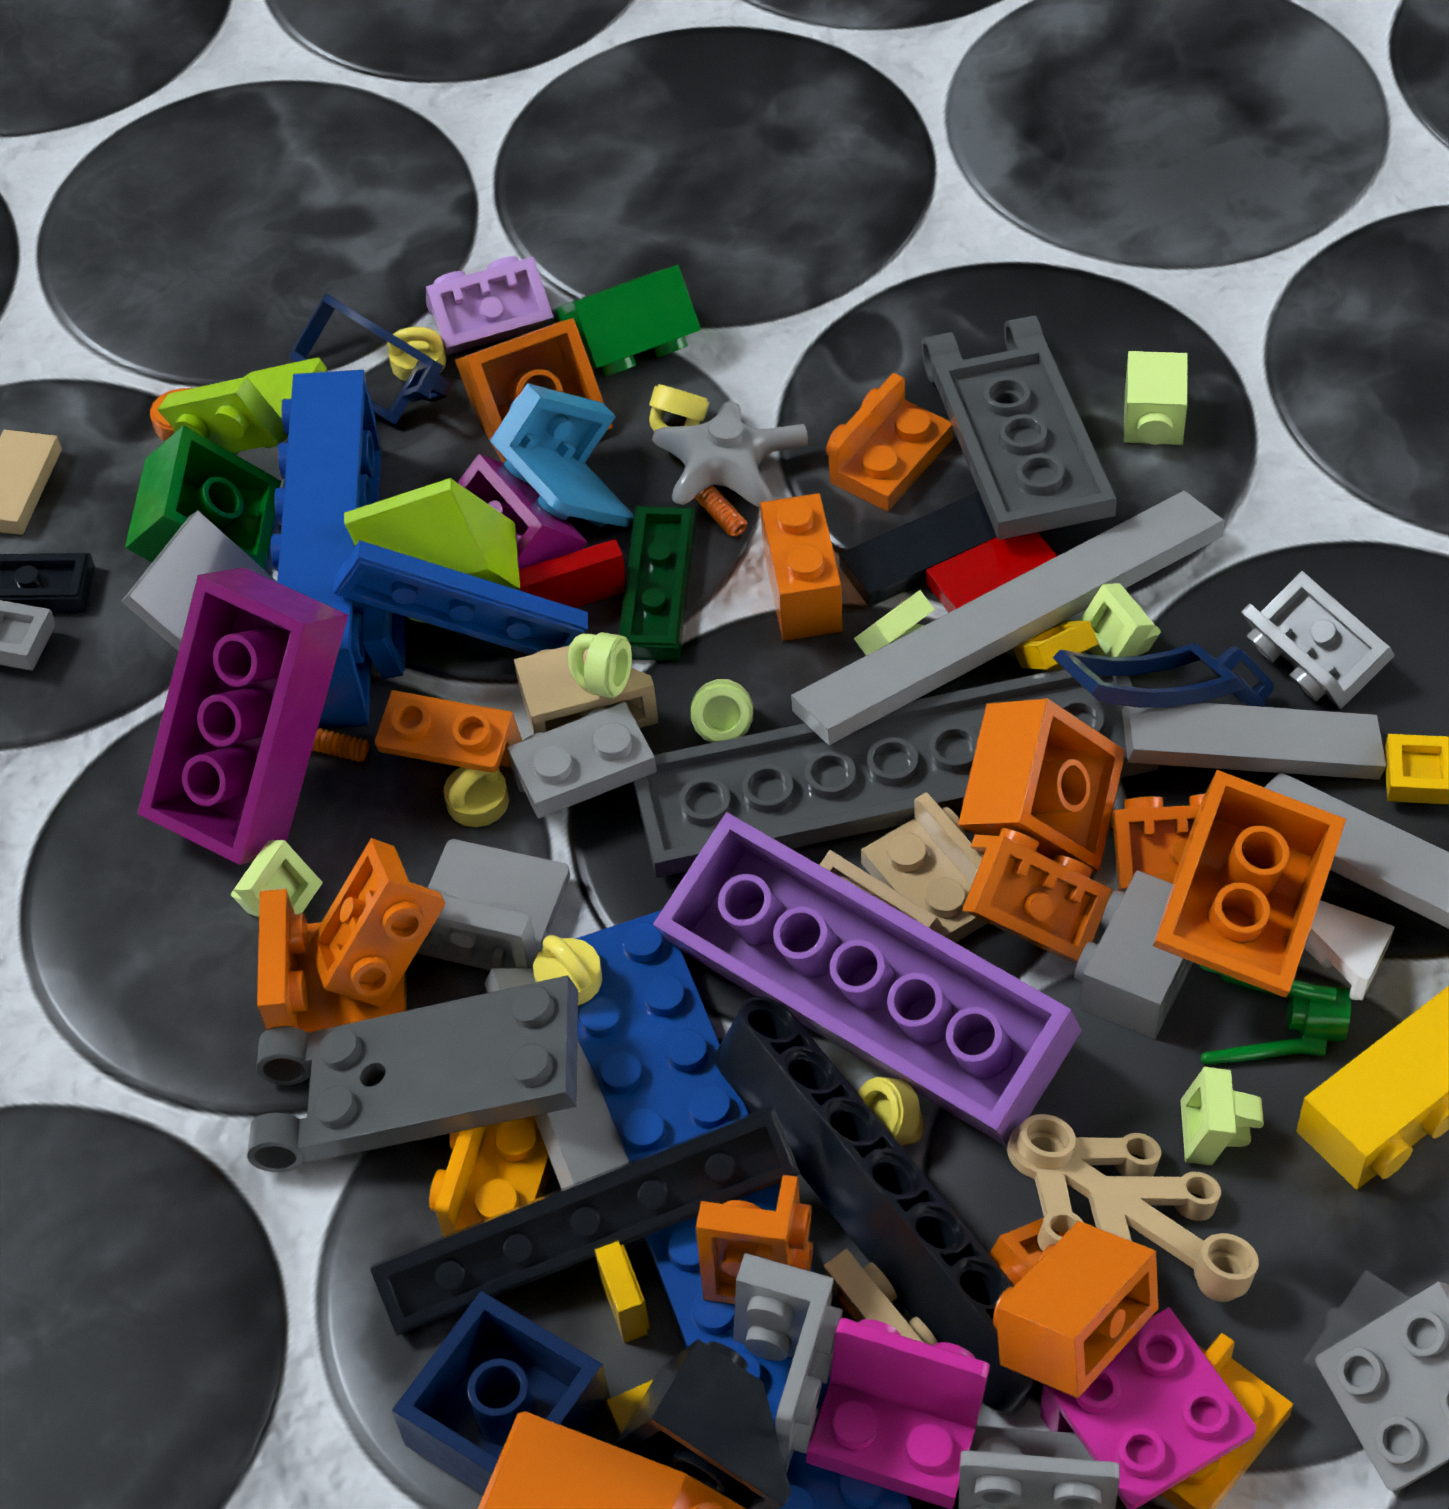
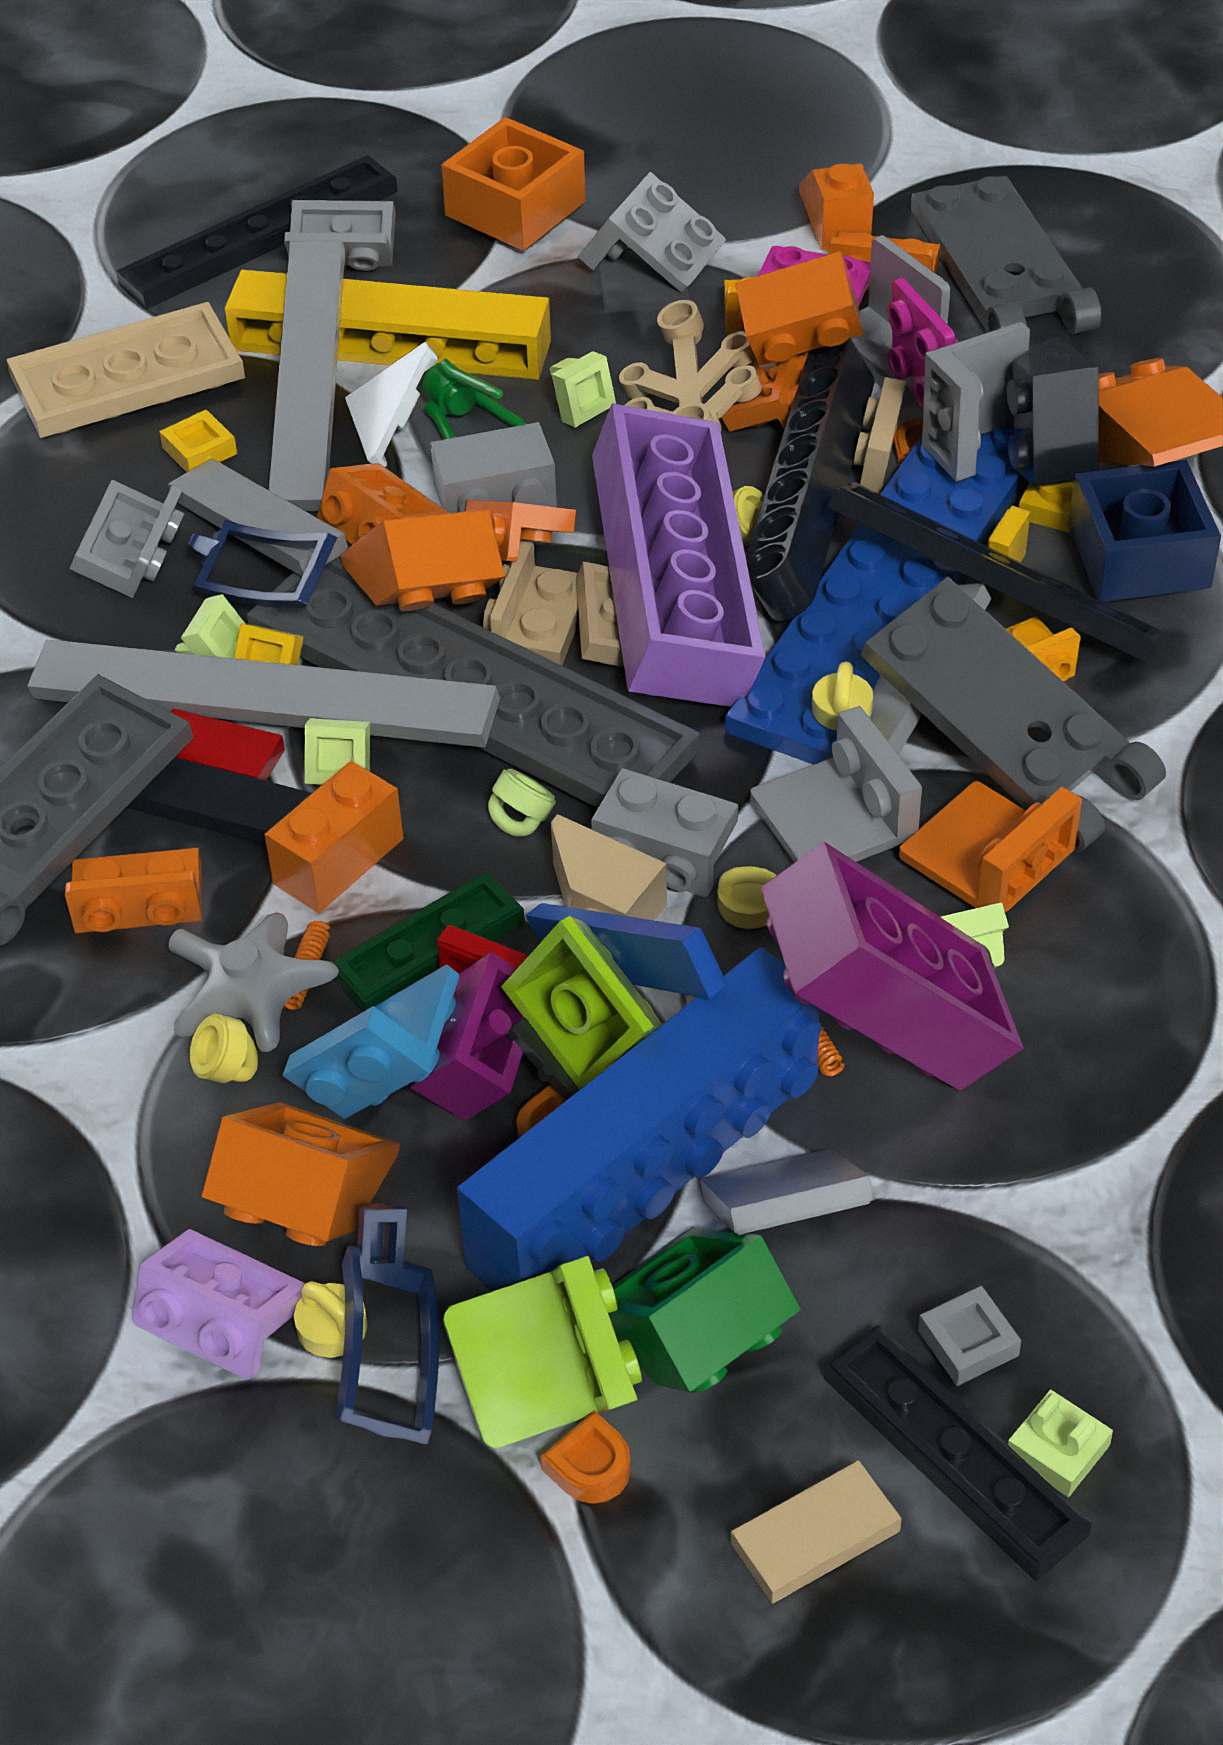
camera: 135 degrees left, 5 degrees down
orange bracket [309,838,445,1006] -> none
orange bracket [375,690,523,773] -> none
green slope [551,265,701,376] -> none
yellowish green tile [567,632,632,699] -> none
orange bracket [695,1175,813,1304] -> none
orange slope [1153,770,1347,998] -> none

